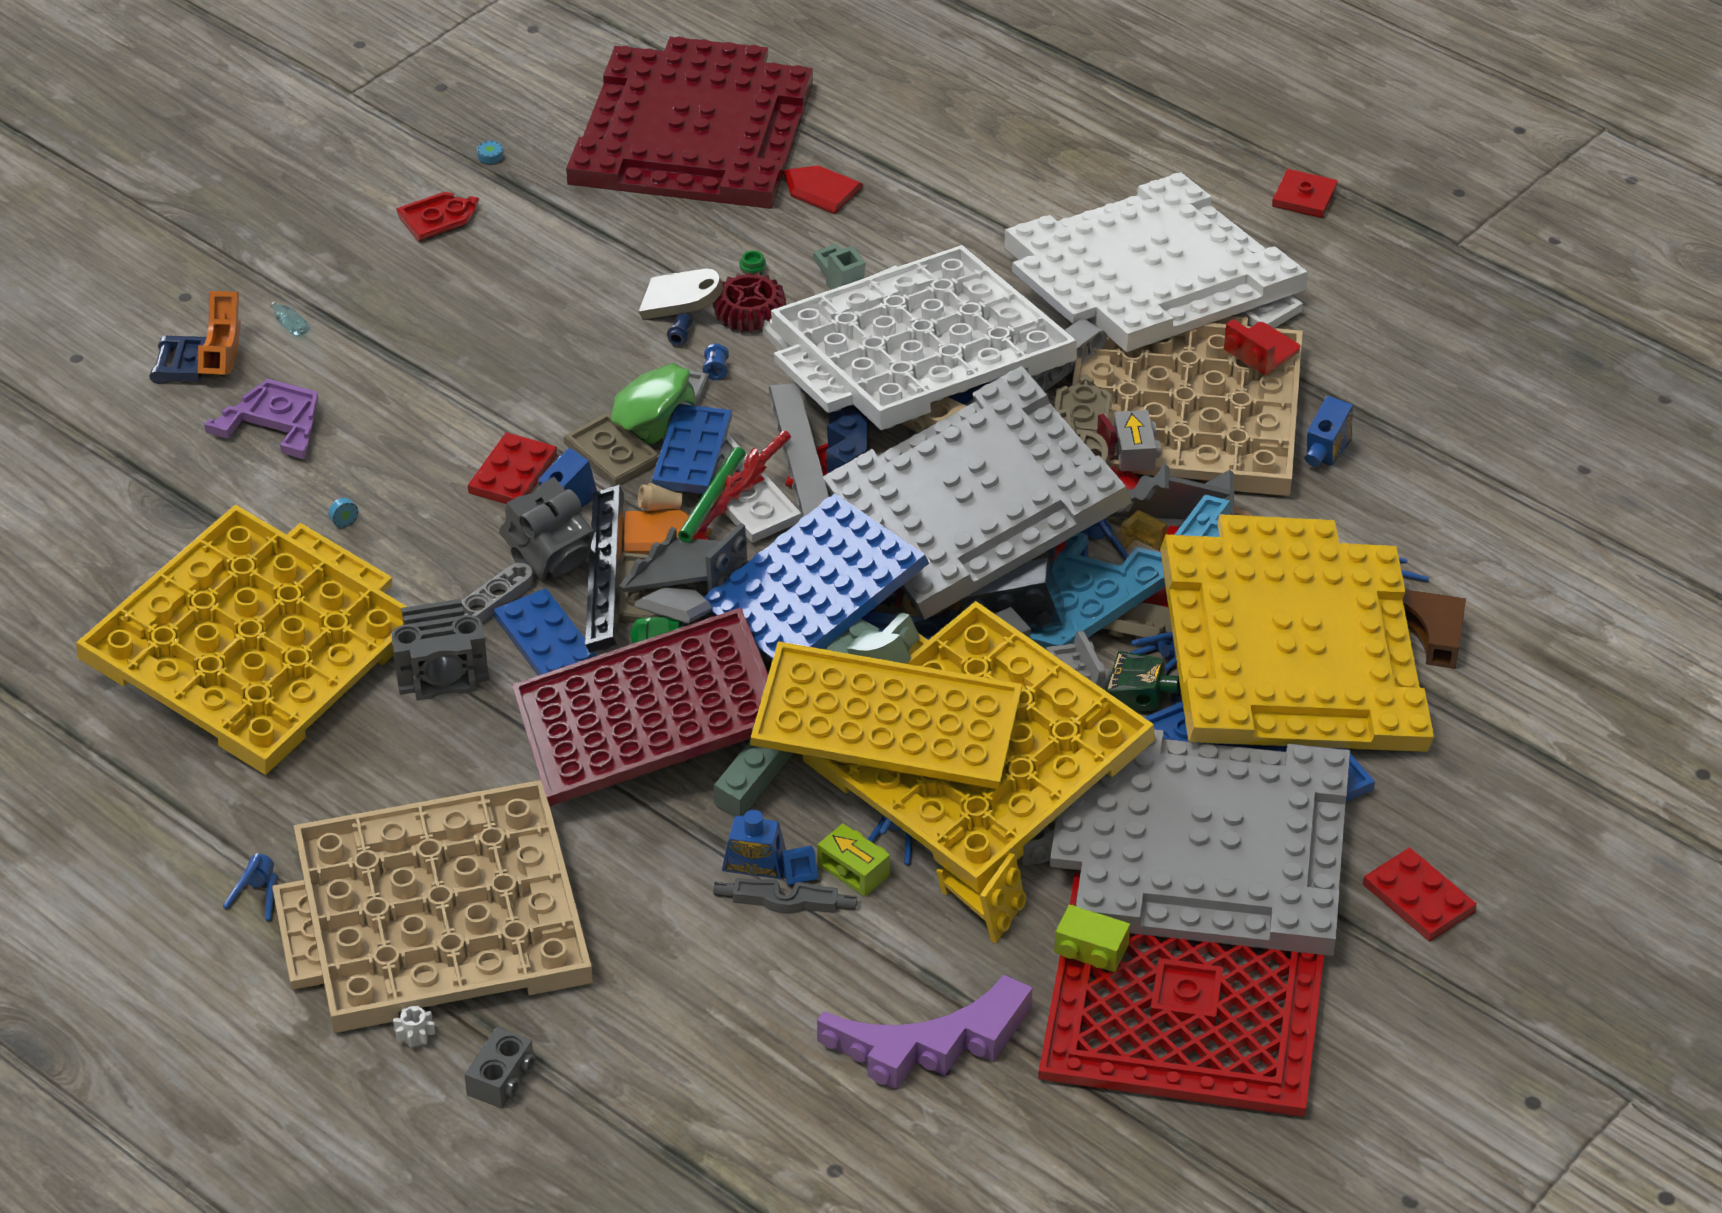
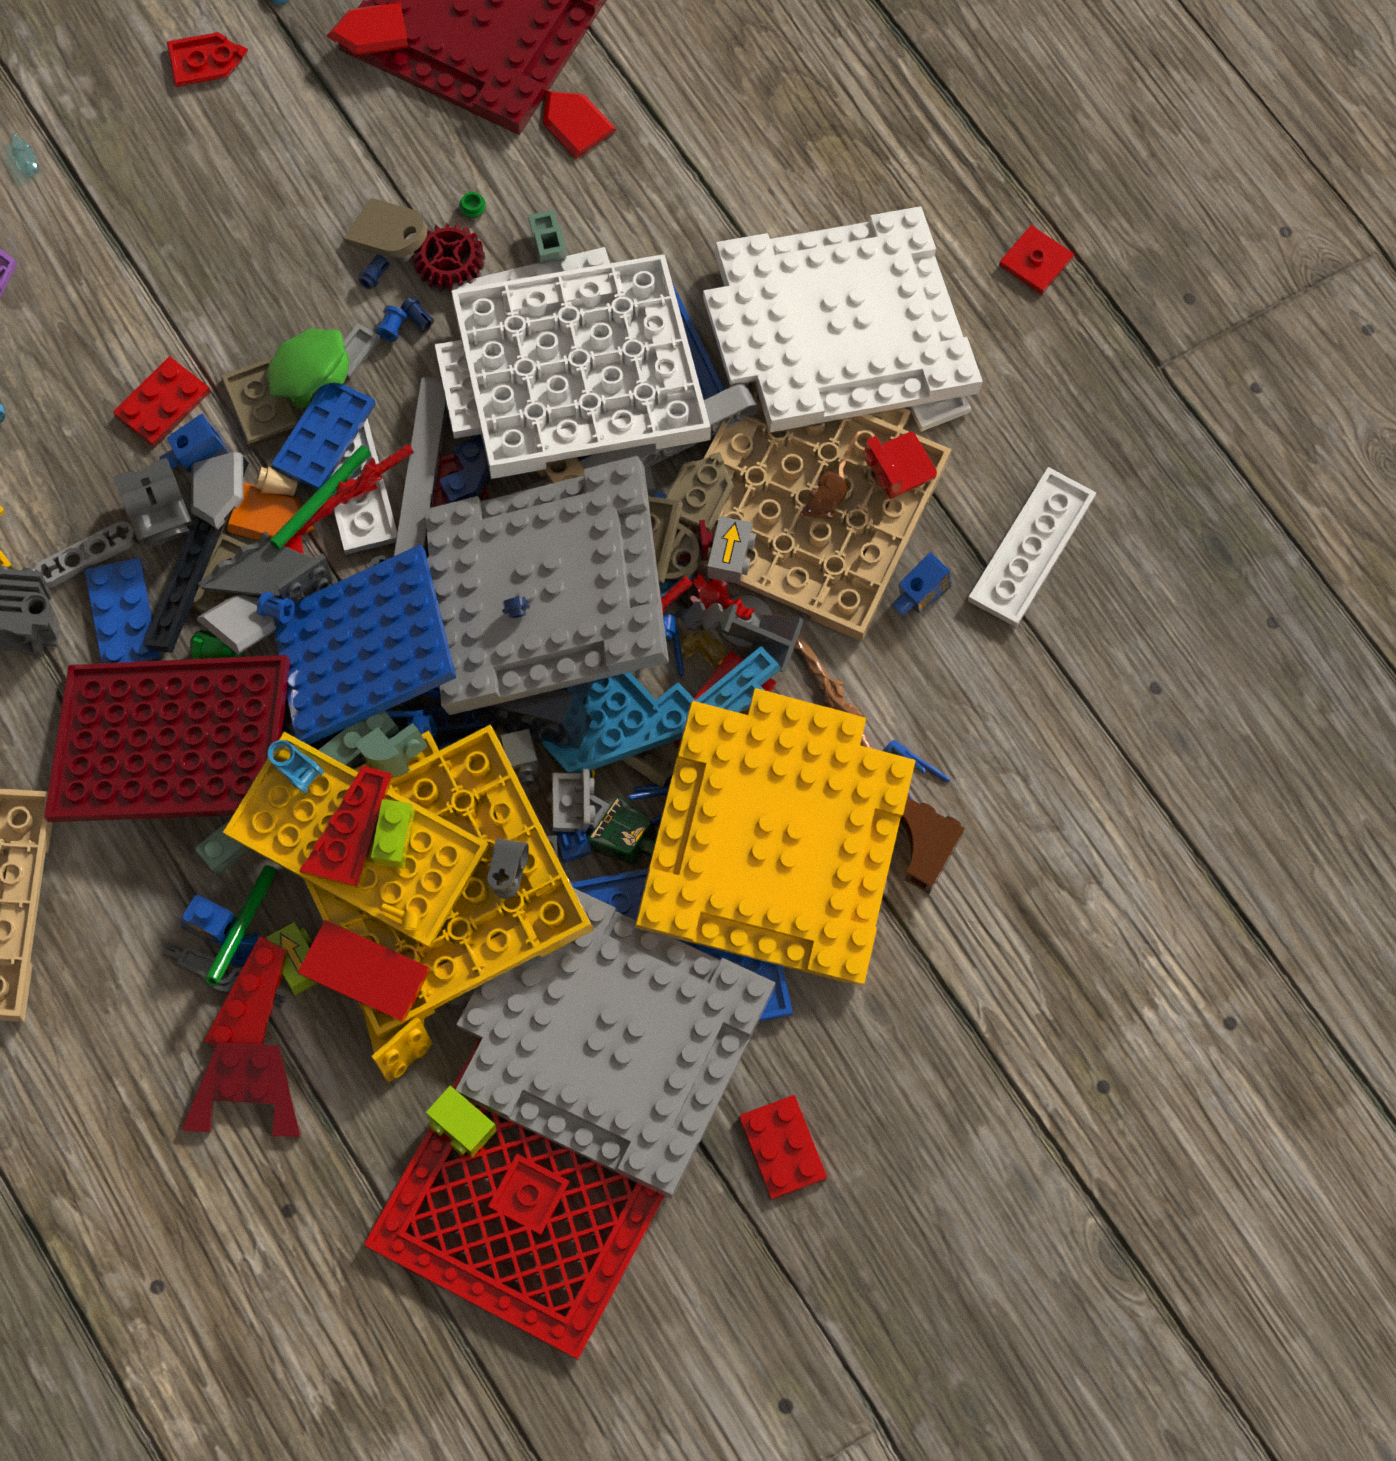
camera: 15 degrees right, 25 degrees up
medium lavender arch [817,975,1033,1090] -> none
none -> dark red wing [183,1042,301,1137]
none -> light grey tile [191,452,243,530]
none -> red wing [204,936,288,1048]
none -> green piece [205,865,277,986]
none -> blue bush [257,592,295,624]
none -> dark azure piece [268,740,325,795]
none -> red tile [297,920,431,1023]
none -> red wing [299,766,392,888]
none -> red tile [327,2,408,55]
none -> lime brick [371,799,415,869]
none -> yellow hand [381,903,421,931]
none -> dark blue pin [400,297,434,332]
none -> dark grey piece [487,838,529,899]
none -> dark blue plate [502,597,530,618]
none -> reddish brown animal [801,431,860,519]
none -> white plate [968,467,1096,628]

